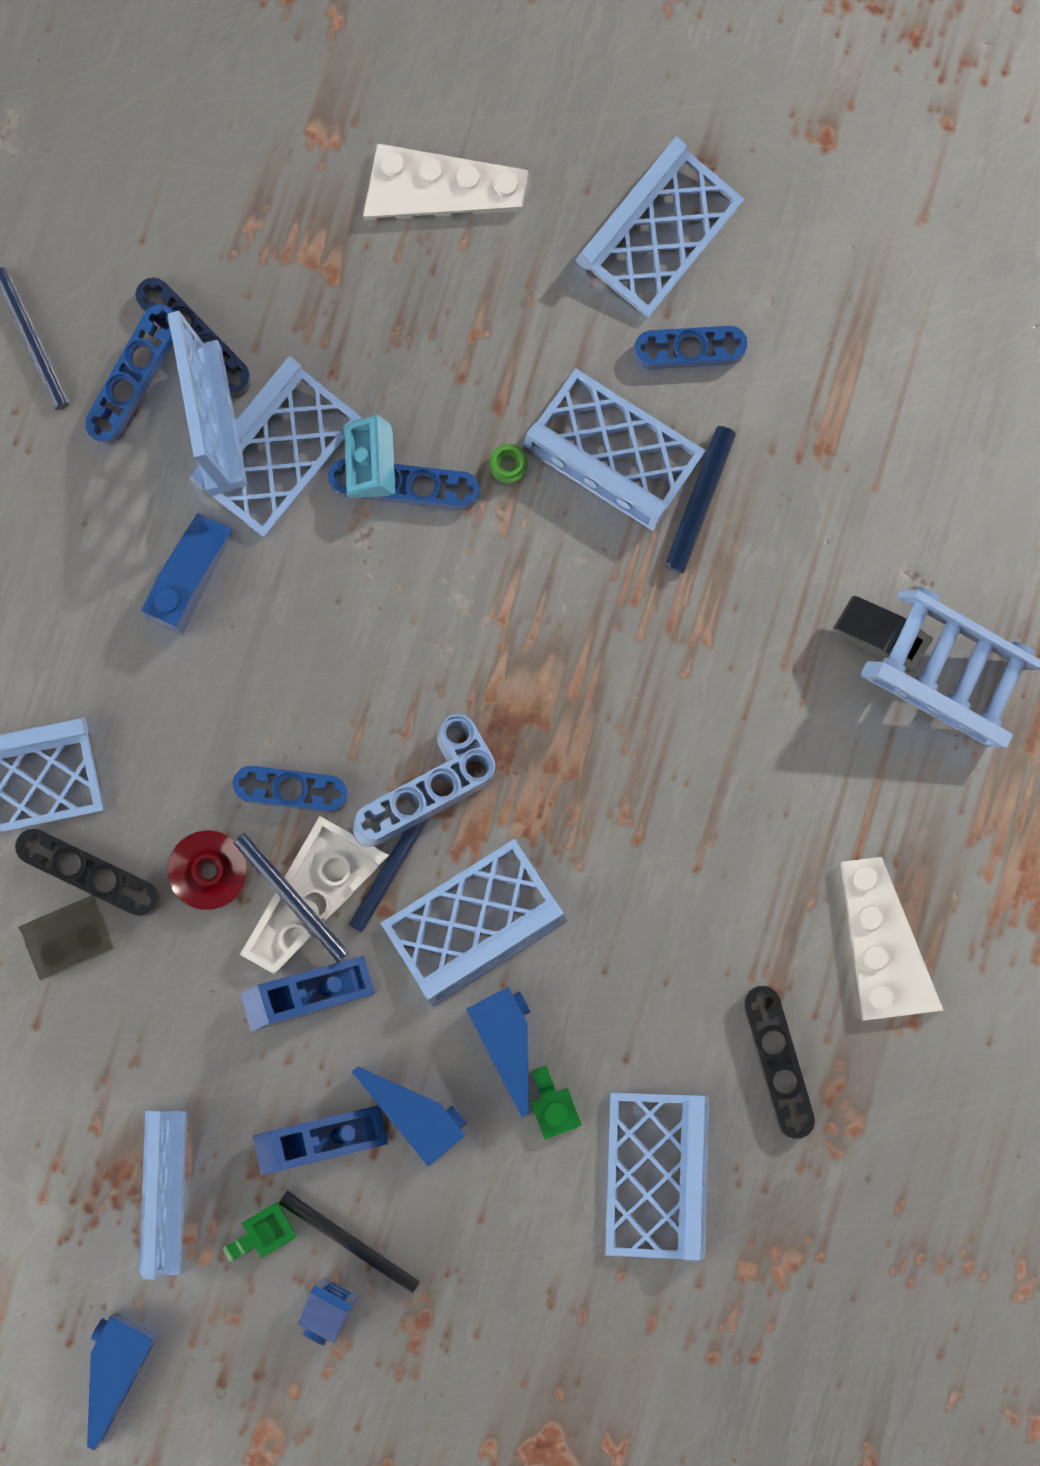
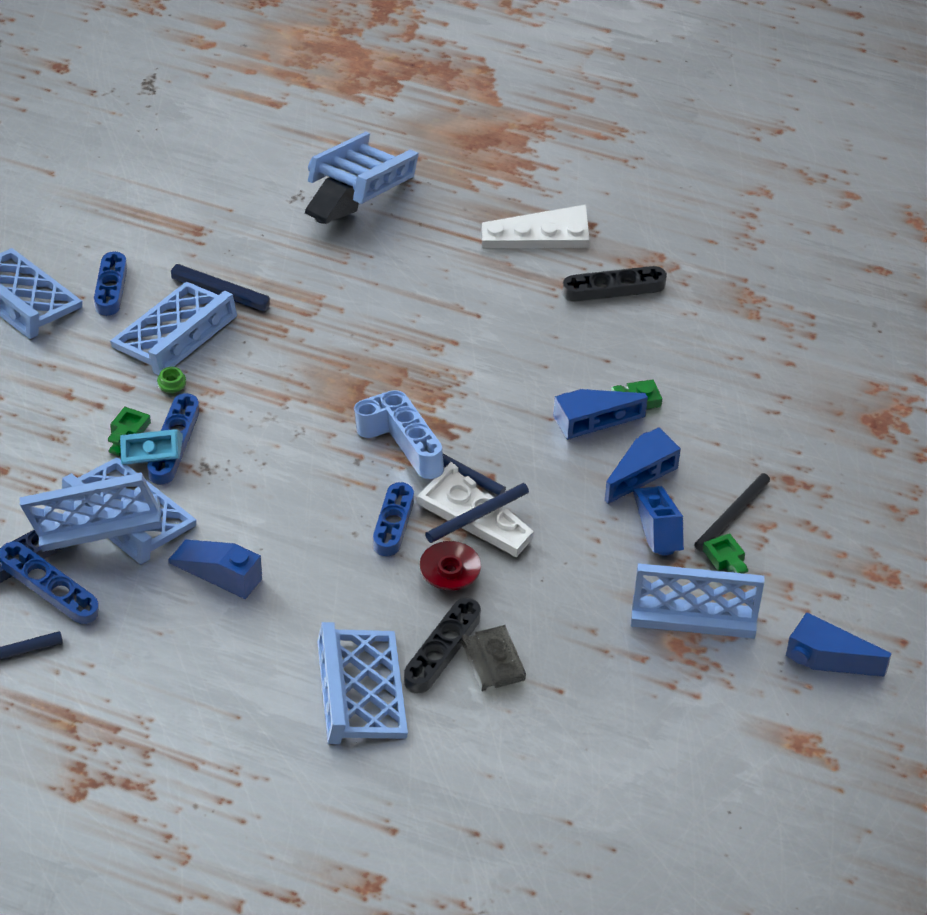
camera: 90 degrees left, 35 degrees down
blue slope [240,956,375,1032] -> none
blue slope [298,1278,359,1345] -> none
light blue fence [380,838,567,1007] -> none
light blue fence [605,1093,709,1261] -> none
none -> green plate [108,406,151,456]

